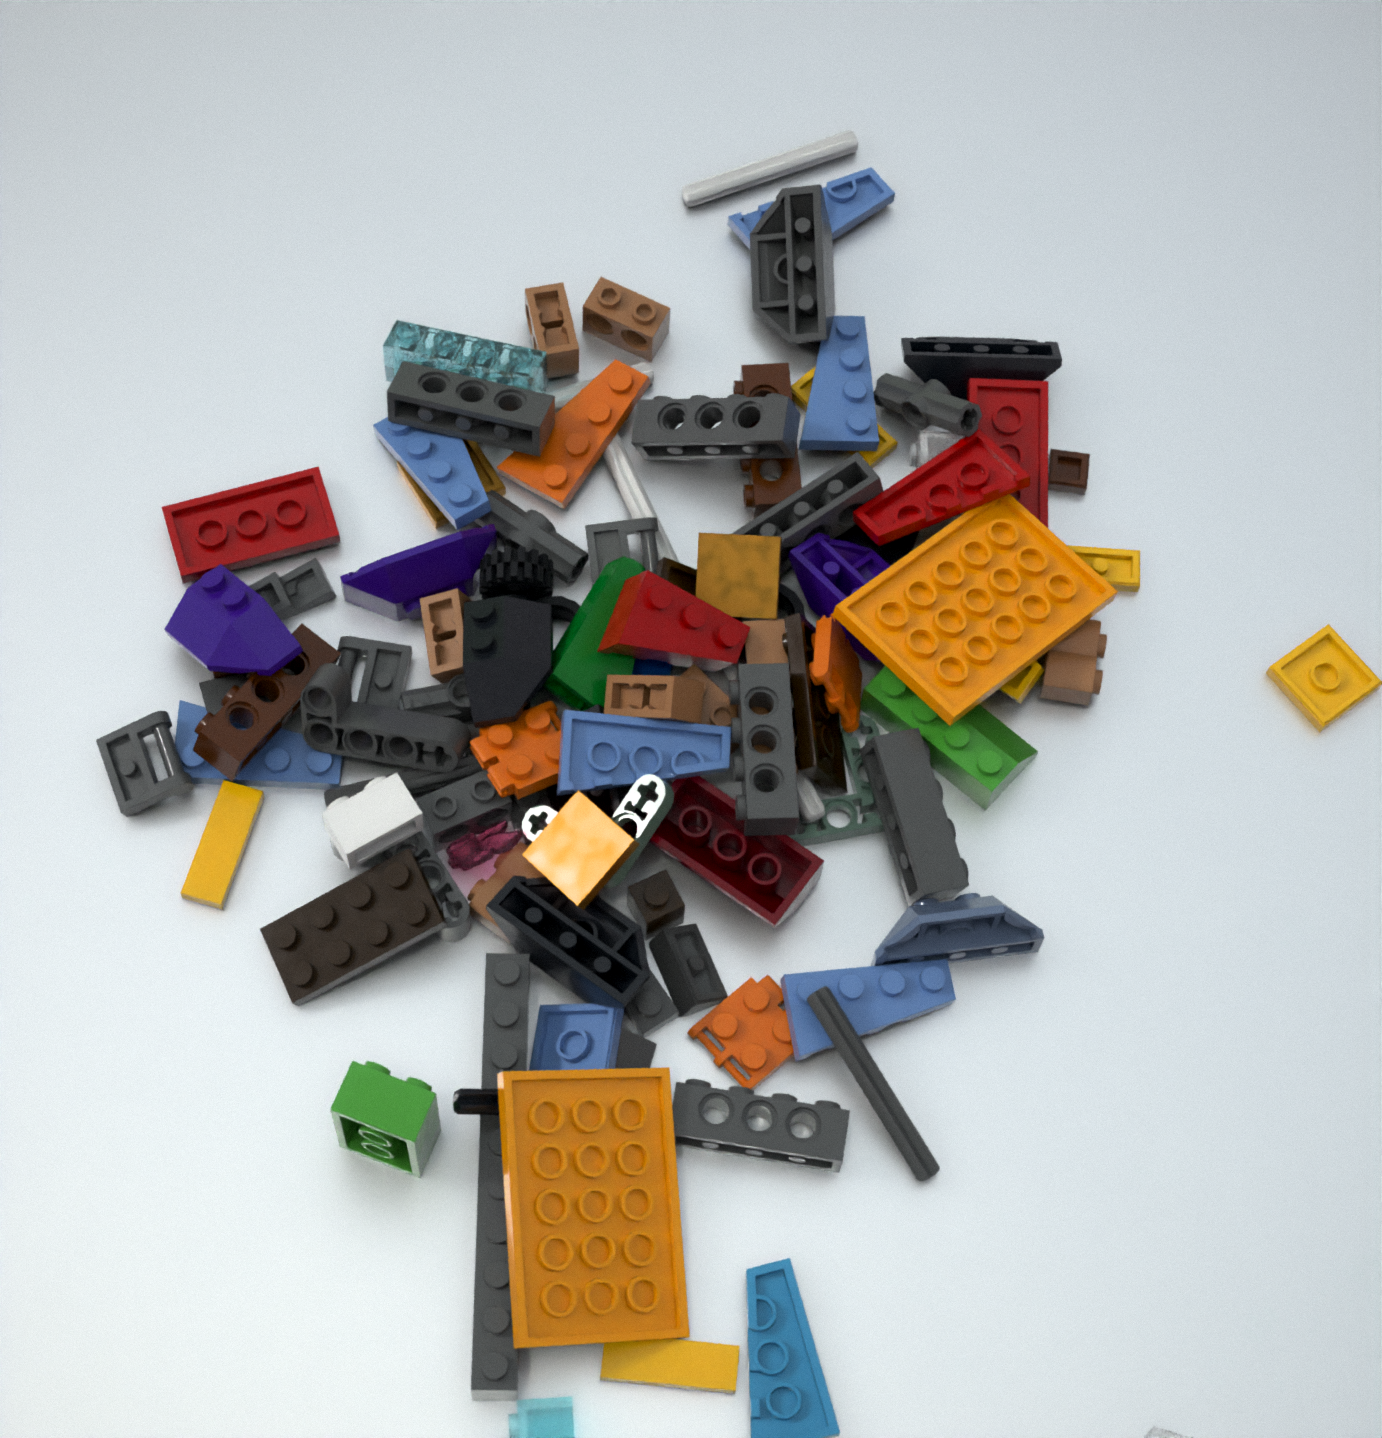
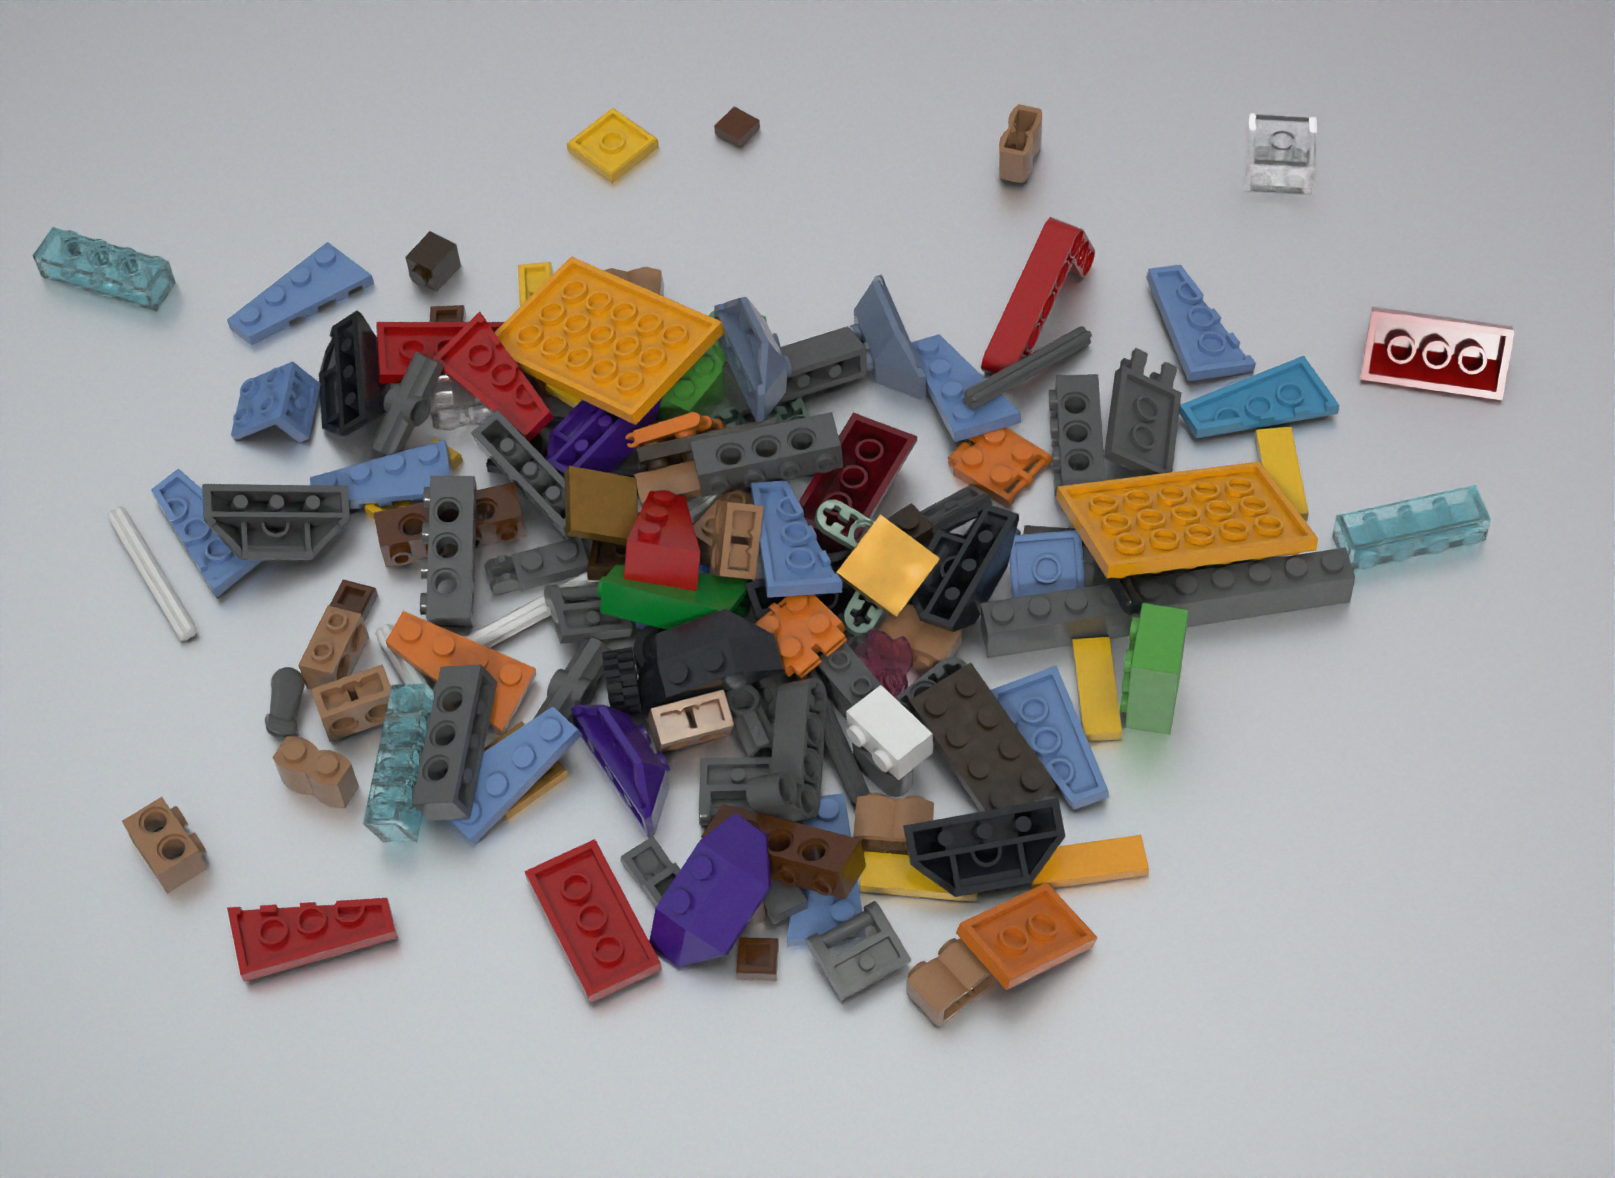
camera: 90 degrees left, 10 degrees down
none -> clear light blue brick [32,227,176,312]
none -> medium nougat brick [122,797,207,893]
none -> medium blue wing [227,242,374,346]
none -> red wing [227,898,398,982]
none -> medium blue bracket [231,361,321,443]
none -> dark grey piece [265,667,305,737]
none -> medium nougat brick [272,736,359,808]
none -> reddish brown tile [329,579,378,622]
none -> dark brown brick [405,231,461,292]
none -> dark grey hinge [484,537,589,594]
none -> reddish brown tile [714,106,760,147]
none -> sand blue wedge [714,297,792,422]
none -> reddish brown tile [736,937,779,981]
none -> medium nougat brick [853,793,934,855]
none -> black wedge [903,798,1066,897]
none -> medium nougat brick [906,938,998,1027]
none -> orange plate [956,882,1098,990]
none -> red beam [981,217,1095,375]
none -> medium blue wing [991,665,1110,810]
none -> medium nougat brick [999,104,1042,183]
none -> light orange tile [1031,835,1149,889]
none -> yellow tile [1072,637,1122,741]
none -> dark grey tile [1104,348,1182,476]
none -> medium blue wing [1146,265,1256,381]

